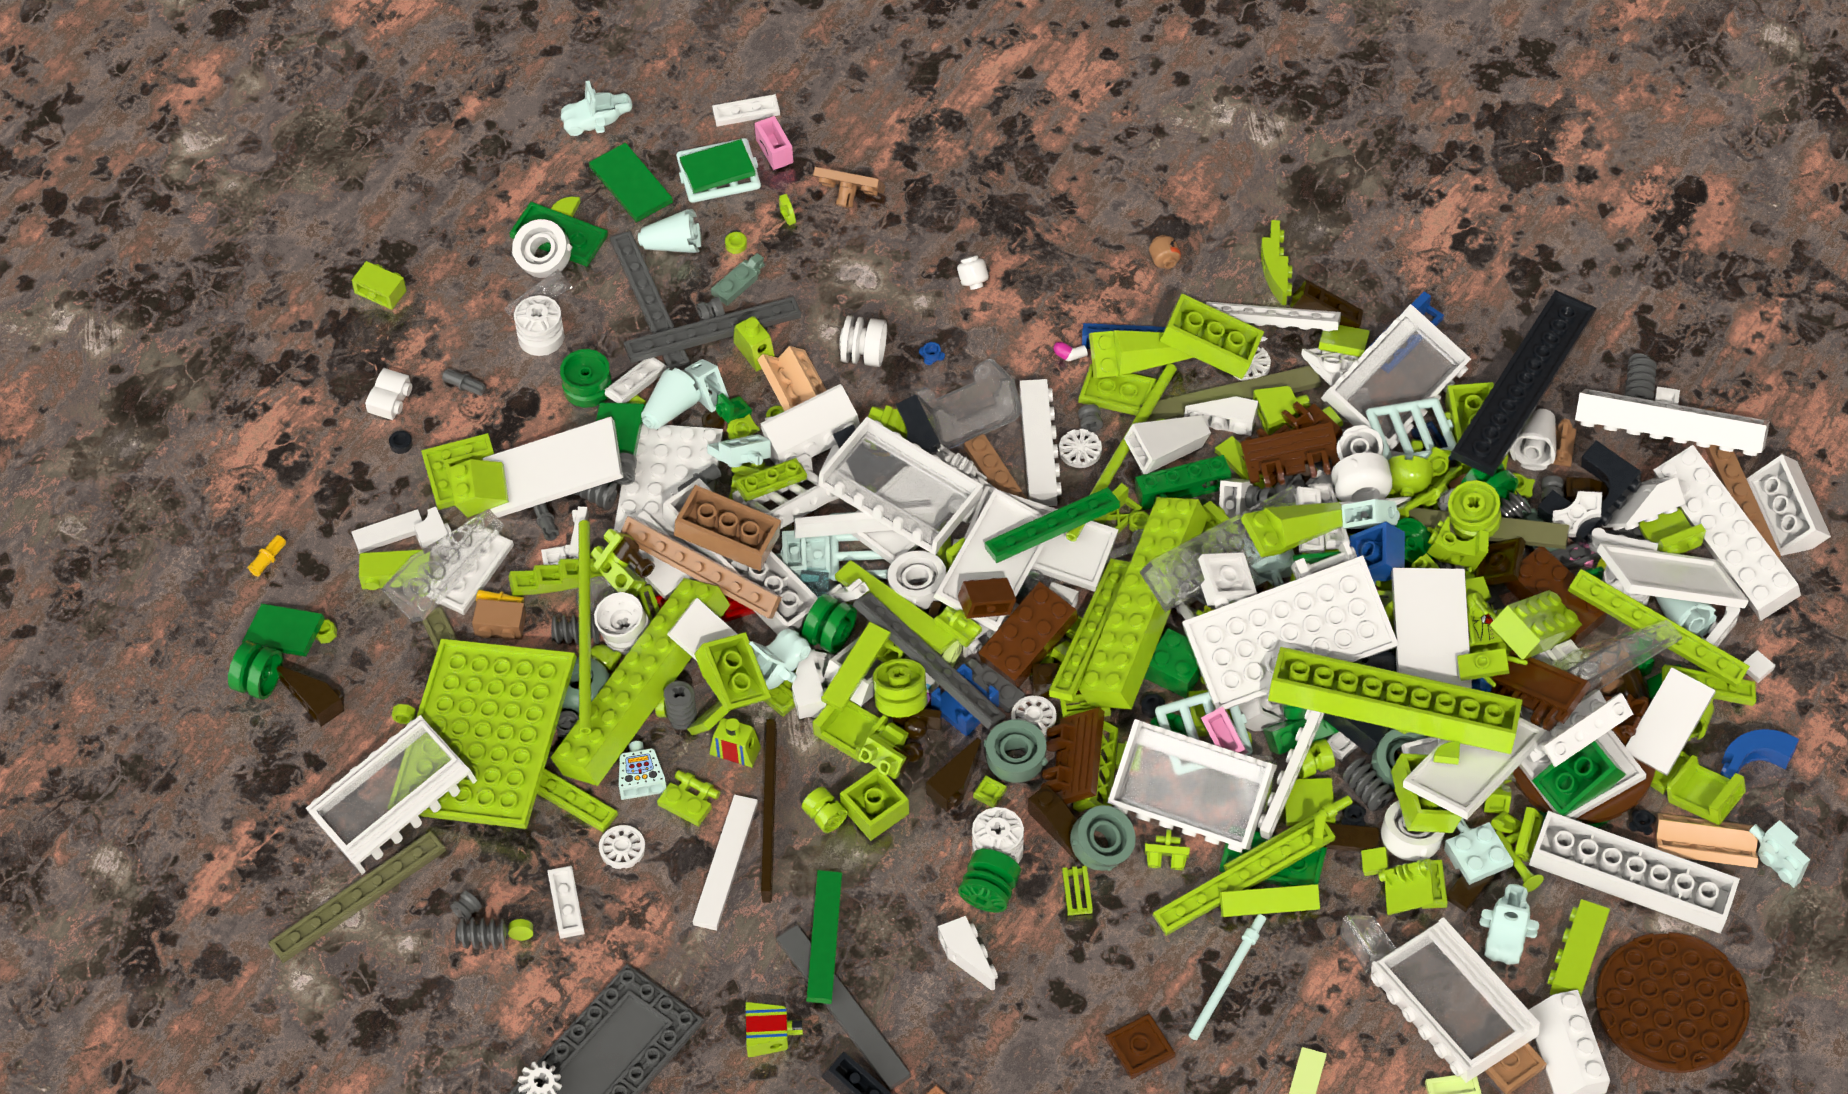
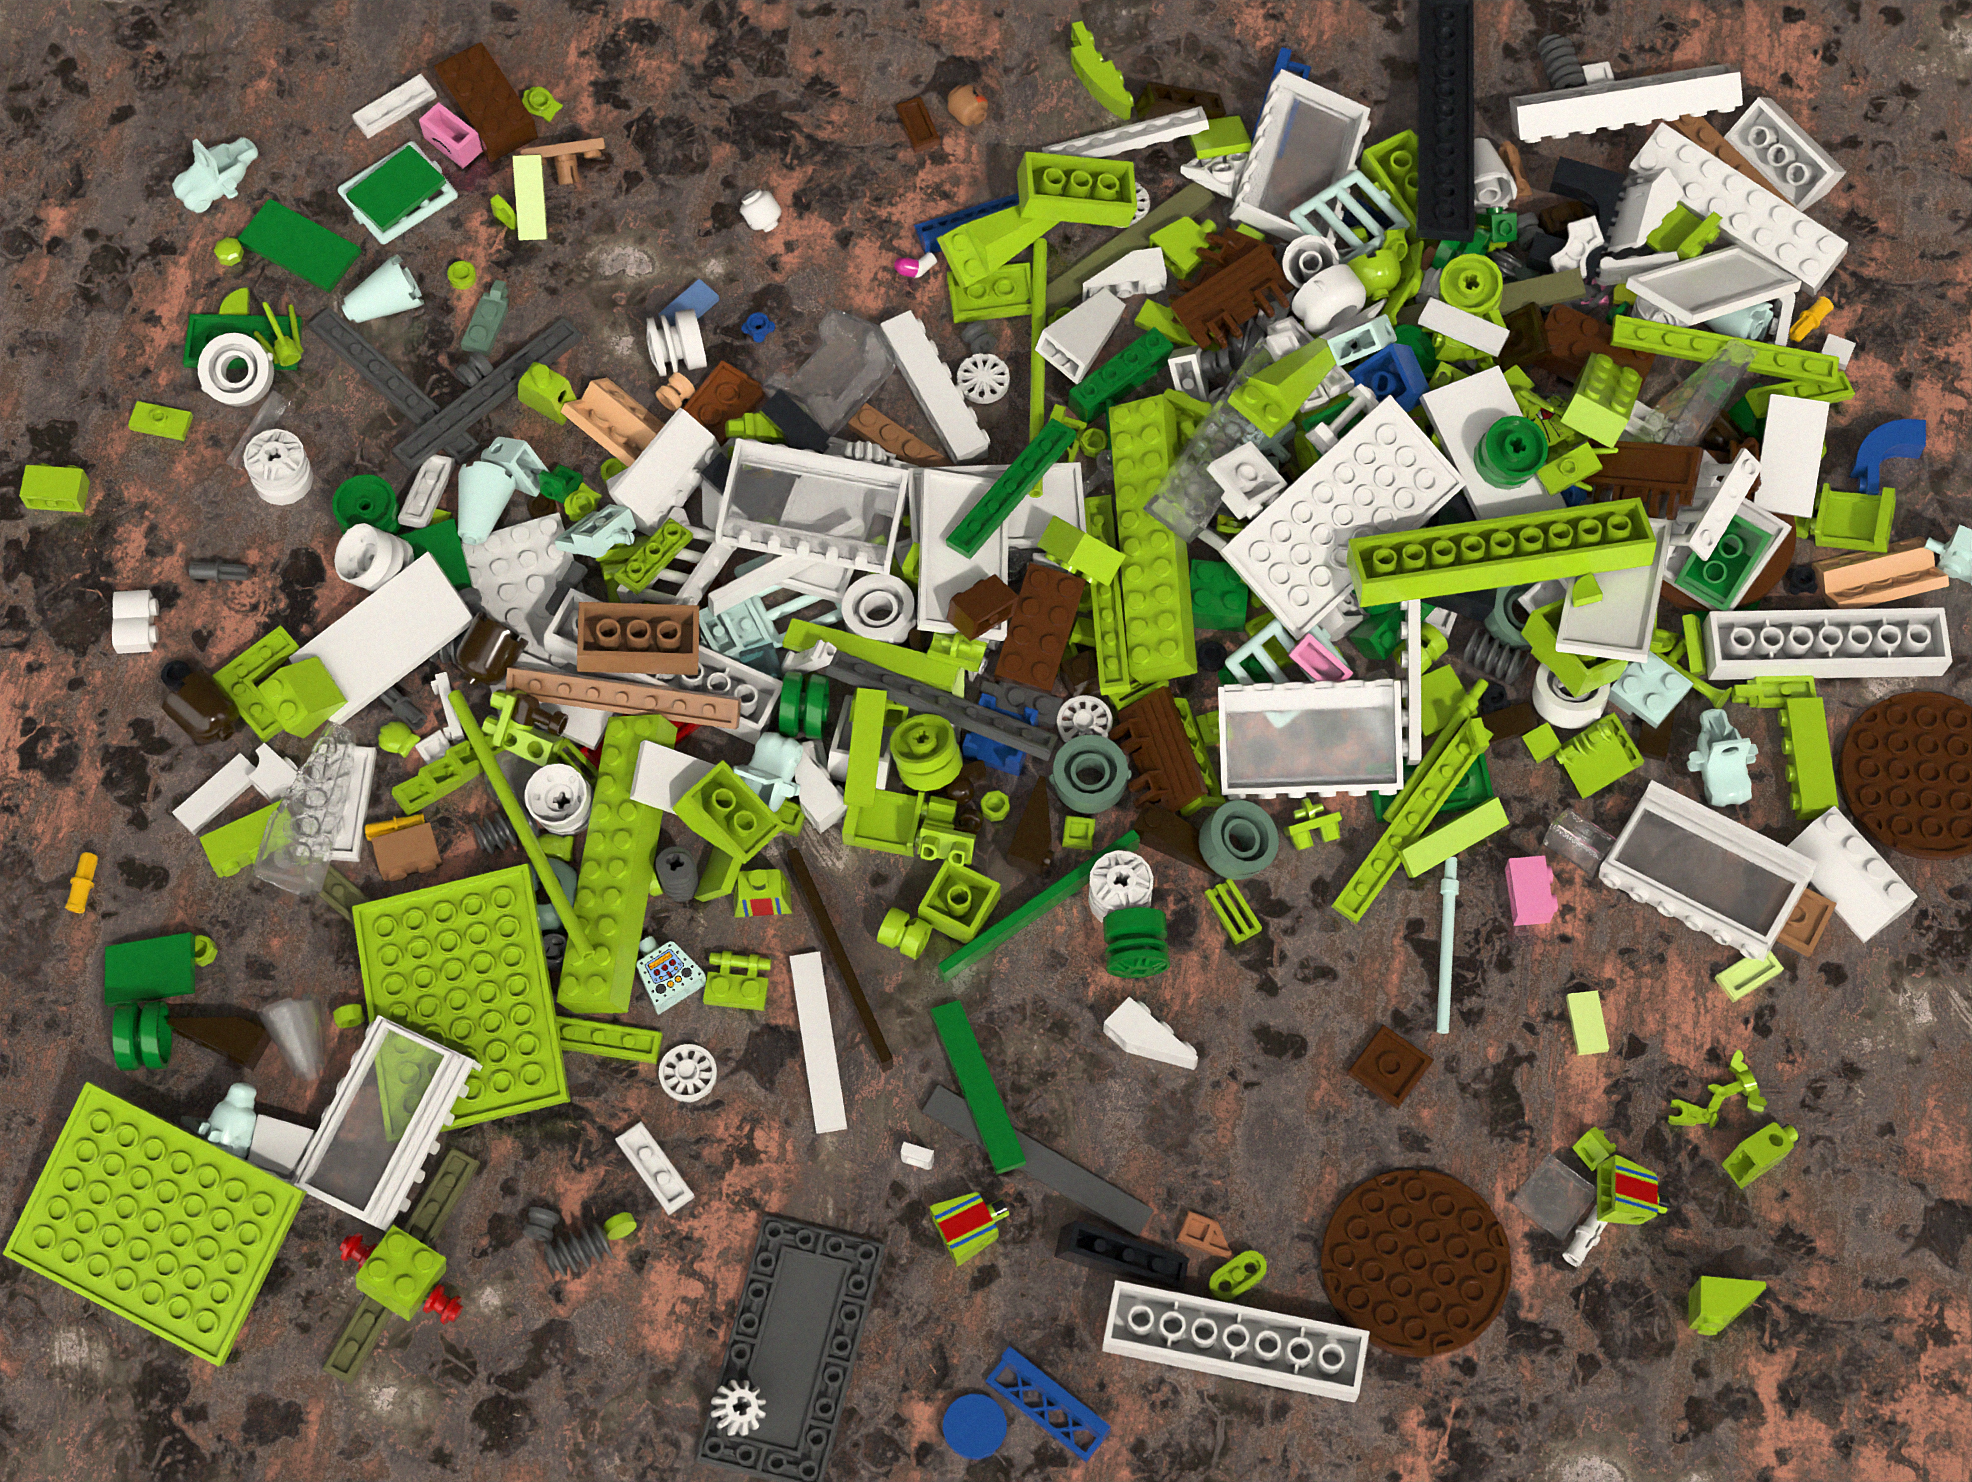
camera: 25 degrees left, 10 degrees up
none -> lime plate [3,1081,307,1367]
none -> lime plate [128,401,193,441]
none -> dark brown cylinder [162,669,240,745]
none -> light aqua piece [180,1082,257,1159]
none -> lime tile [214,237,244,266]
none -> white torso [248,1114,316,1182]
none -> lime plant [254,302,304,366]
none -> clear cone [258,993,325,1082]
none -> white wheel [334,523,414,592]
none -> lime brick [339,1225,464,1325]
none -> lime animal [378,721,421,758]
none -> reddish brown brick [433,41,538,163]
none -> dark brown cylinder [455,611,529,687]
none -> yellowish green tile [513,154,548,240]
none -> lime animal [522,87,563,123]
none -> light nougat wheel [655,372,695,412]
none -> medium blue tile [659,279,719,326]
none -> dark orange tile [682,360,768,447]
none -> reddish brown tile [895,96,941,153]
none -> white tile [901,1142,934,1170]
none -> green tile [938,829,1140,984]
none -> lime tile [981,790,1010,822]
none -> lime brick [1037,515,1126,586]
none -> white tile [1418,297,1510,357]
none -> green wheel [1474,415,1548,490]
none -> green bracket [1475,206,1517,243]
none -> bright pink brick [1505,856,1558,926]
none -> lime hinge [1731,675,1817,708]
none -> yellow axle [1789,296,1833,342]

